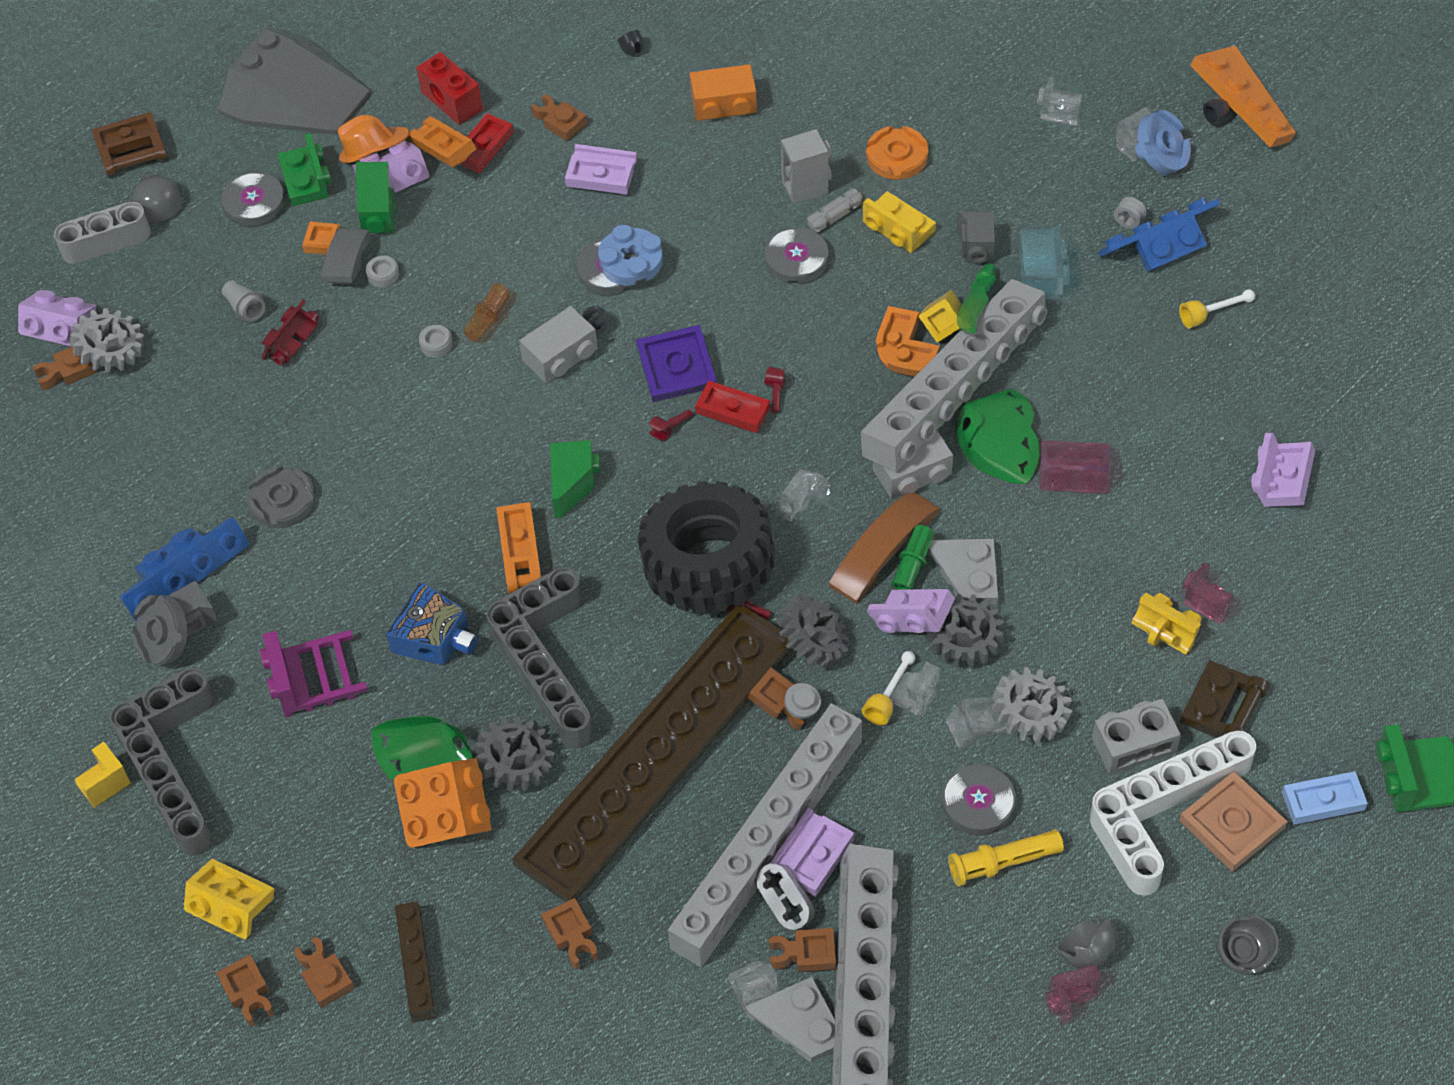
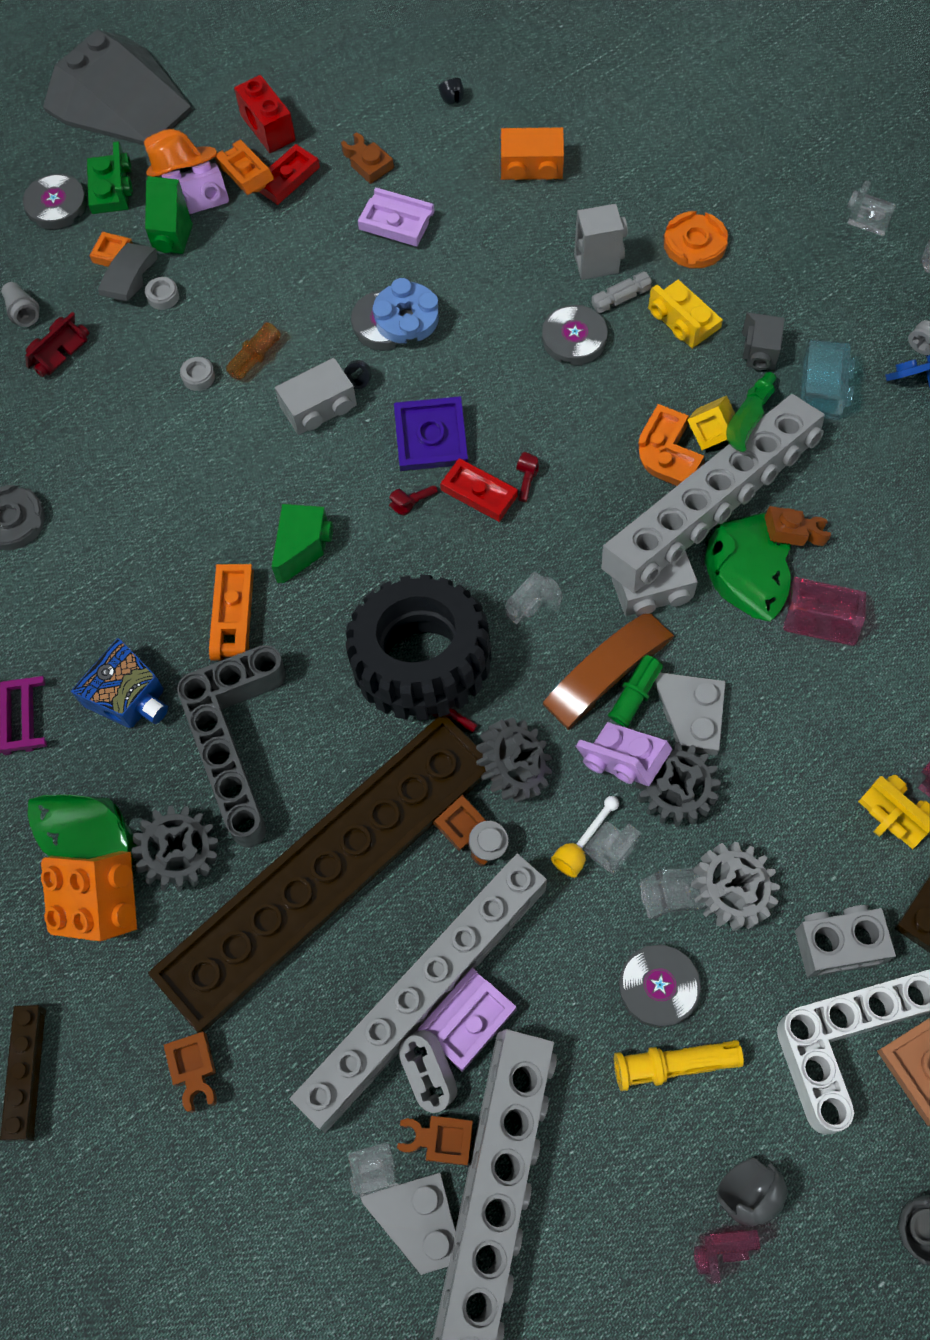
camera: 10 degrees right, 10 degrees up
none -> dark orange plate [764,506,831,546]

